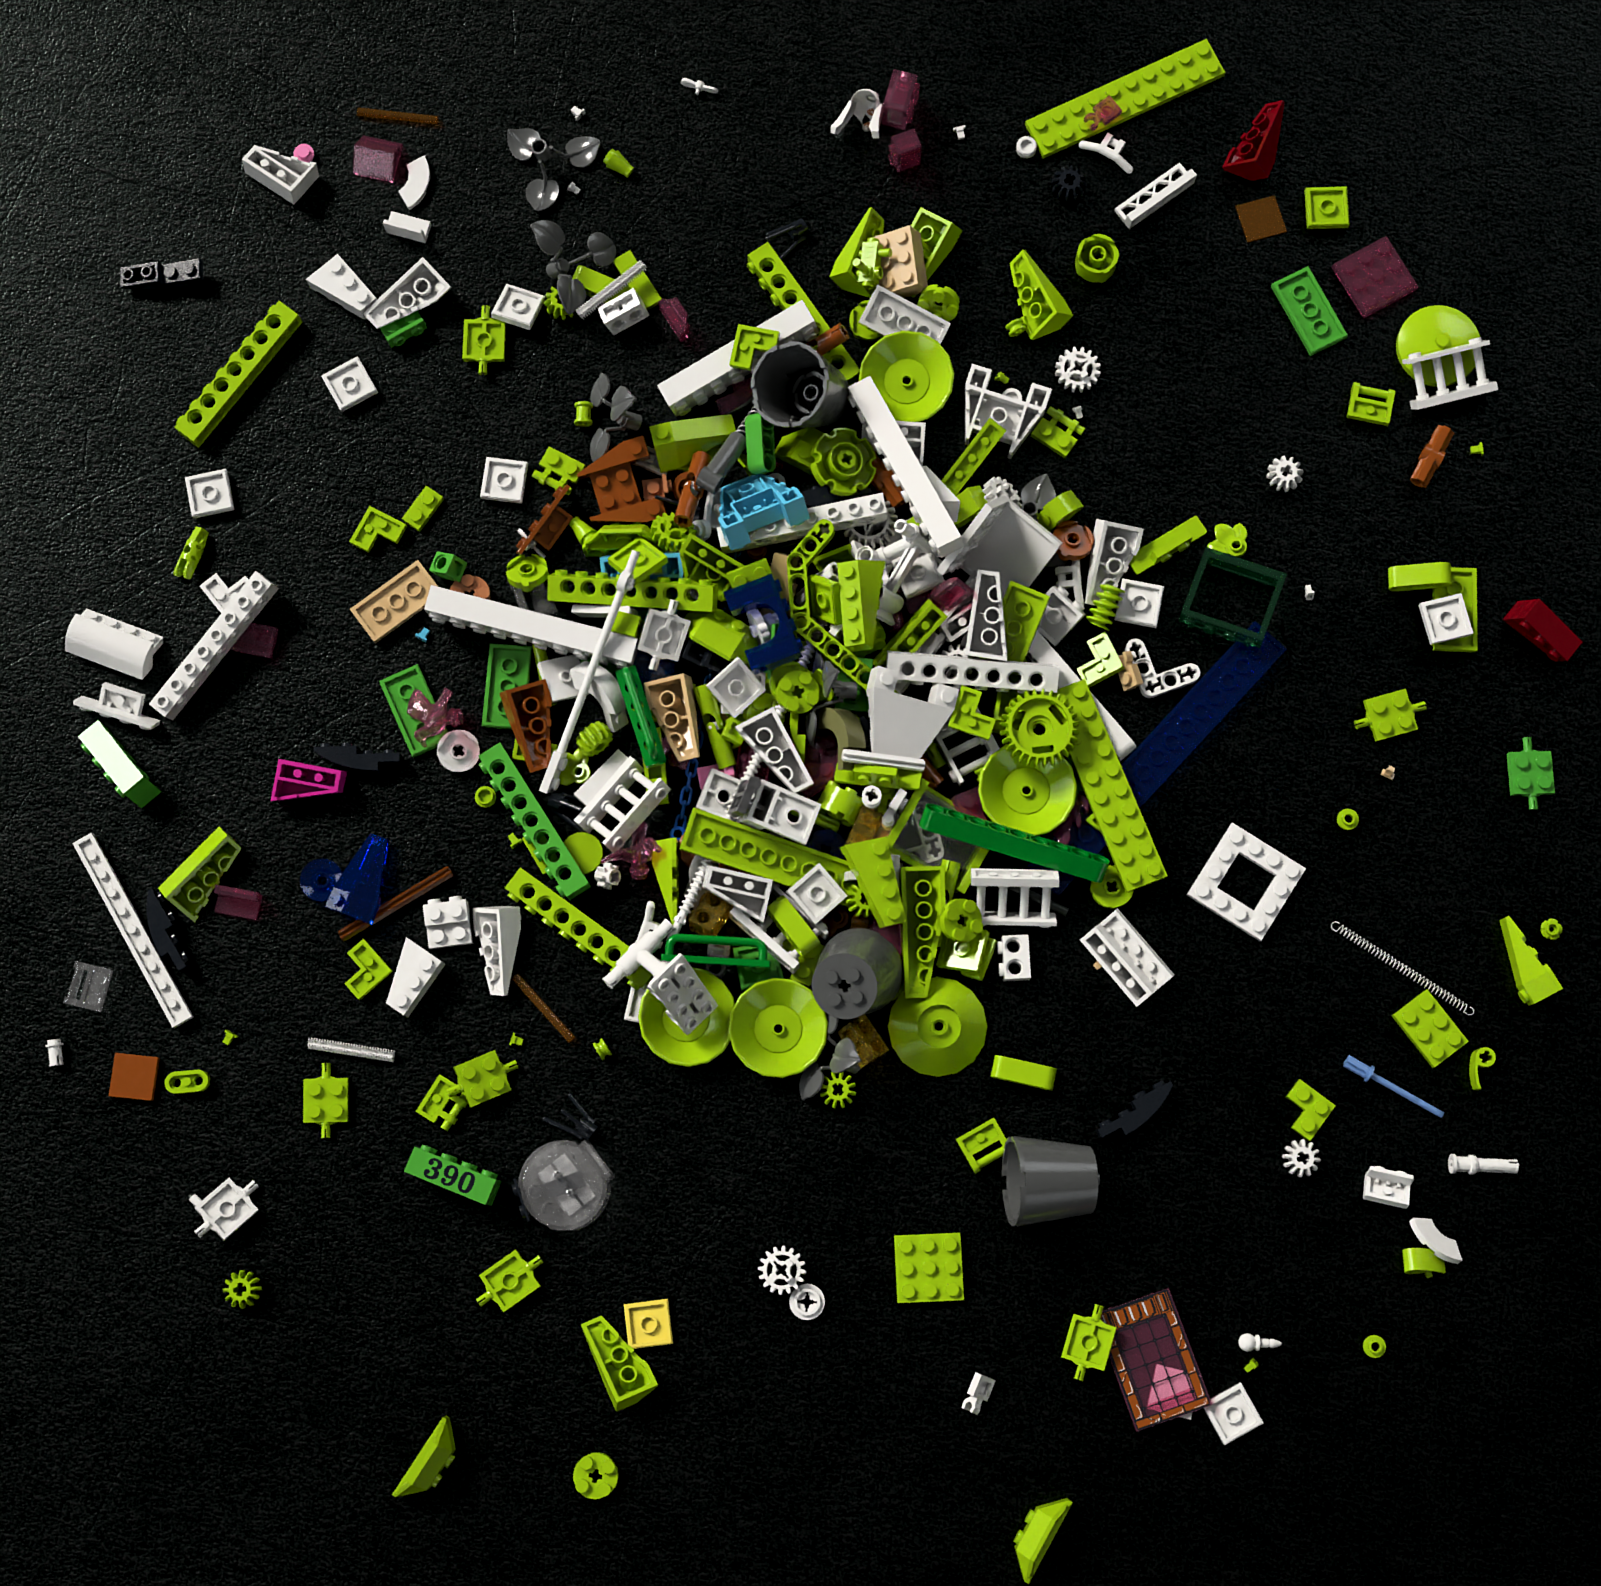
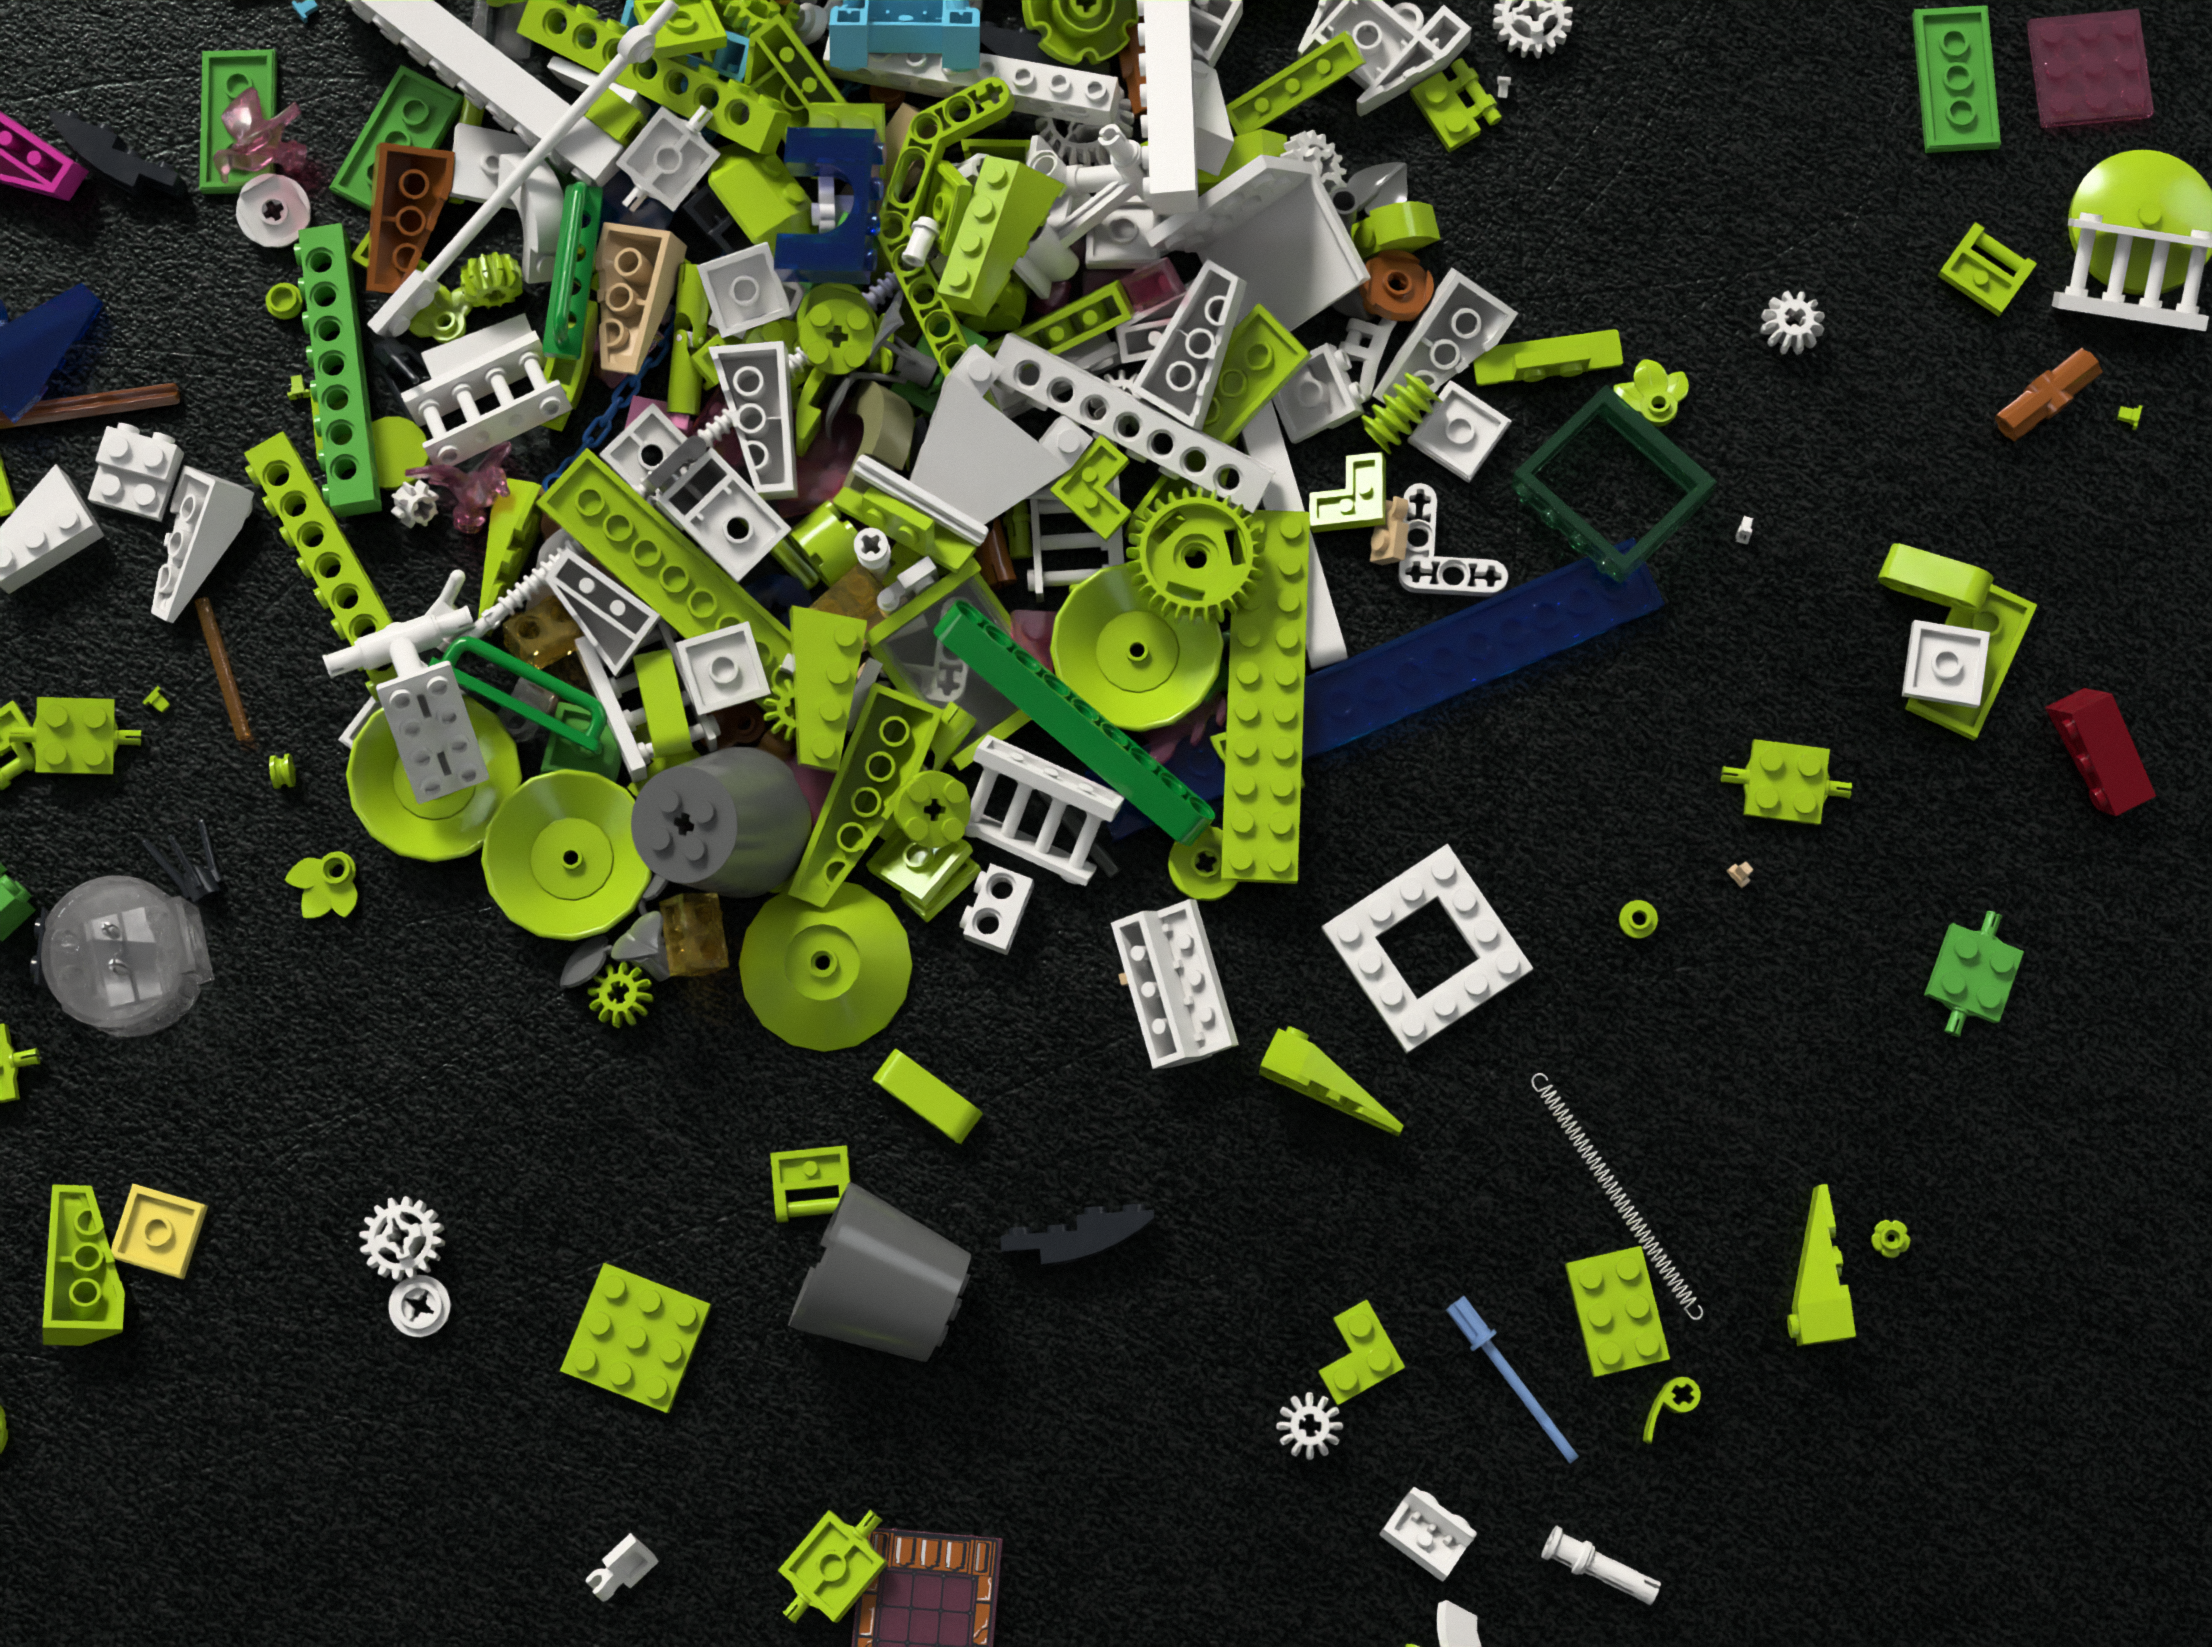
camera: 25 degrees right, 0 degrees up
none -> lime plate [285,852,358,919]
none -> white pin [902,216,940,268]
none -> lime wedge [1259,1027,1403,1137]

